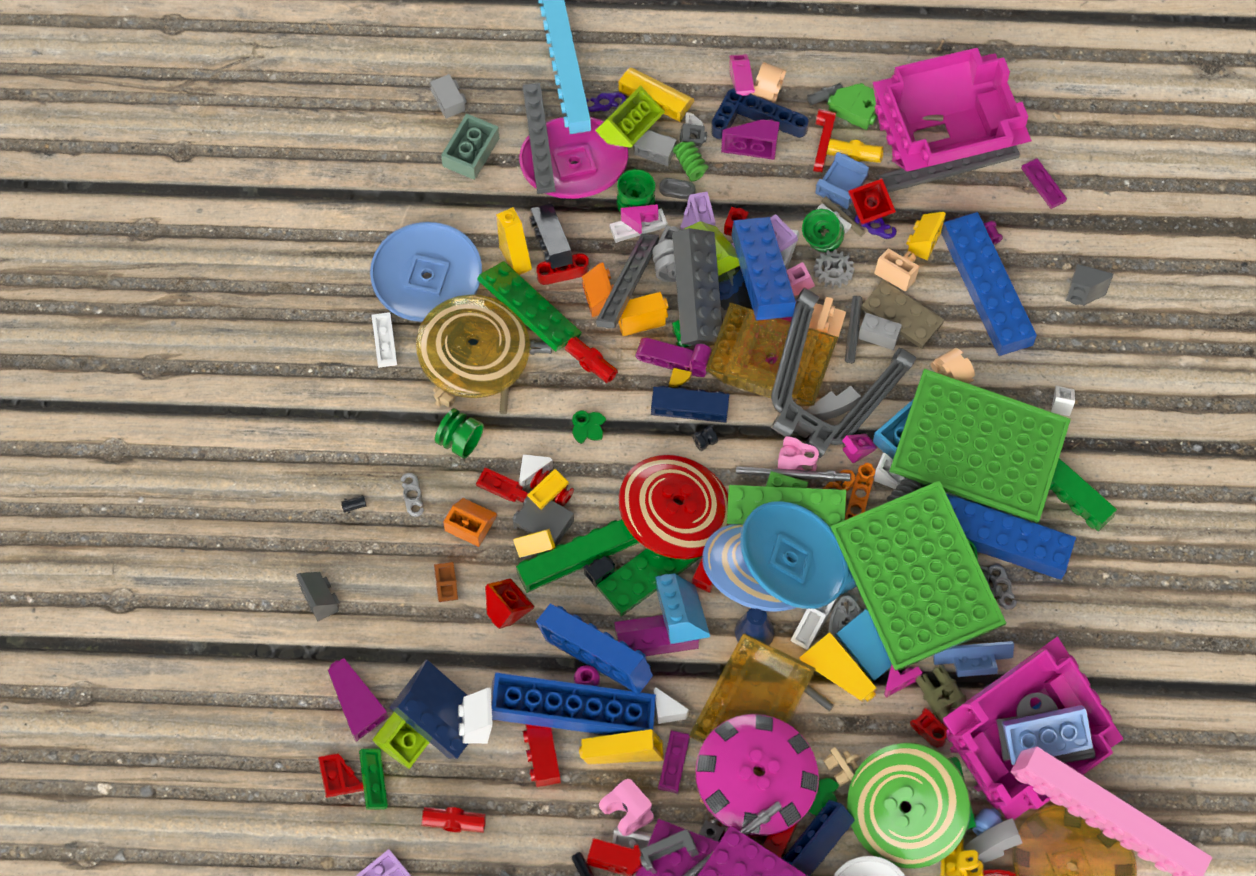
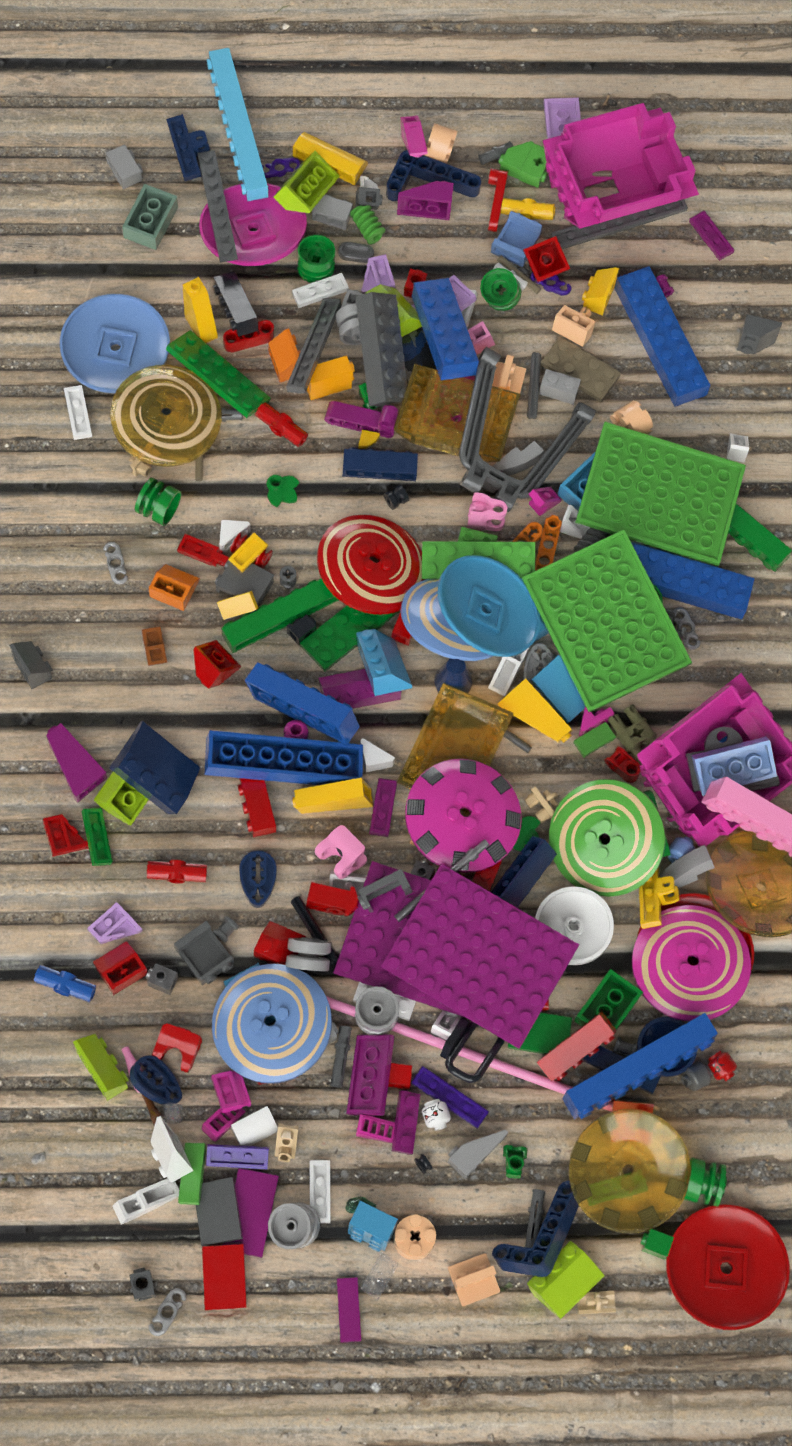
camera: 10 degrees left, 5 degrees up
black pin [341,495,367,514] -> none
white slope [458,688,492,744] -> none
dark pink slope [621,205,658,234] -> none
flat silver bar [736,466,851,482] -> none
light grey gear [813,250,854,289] -> none
medium blue bracket [933,641,1014,677] -> none
none -> dark blue plate [166,114,210,181]
none -> dark blue piece [239,851,277,908]
none -> dark grey bush [280,566,297,589]
none -> lavender plate [543,98,581,139]
none -> bright green tile [573,722,616,758]

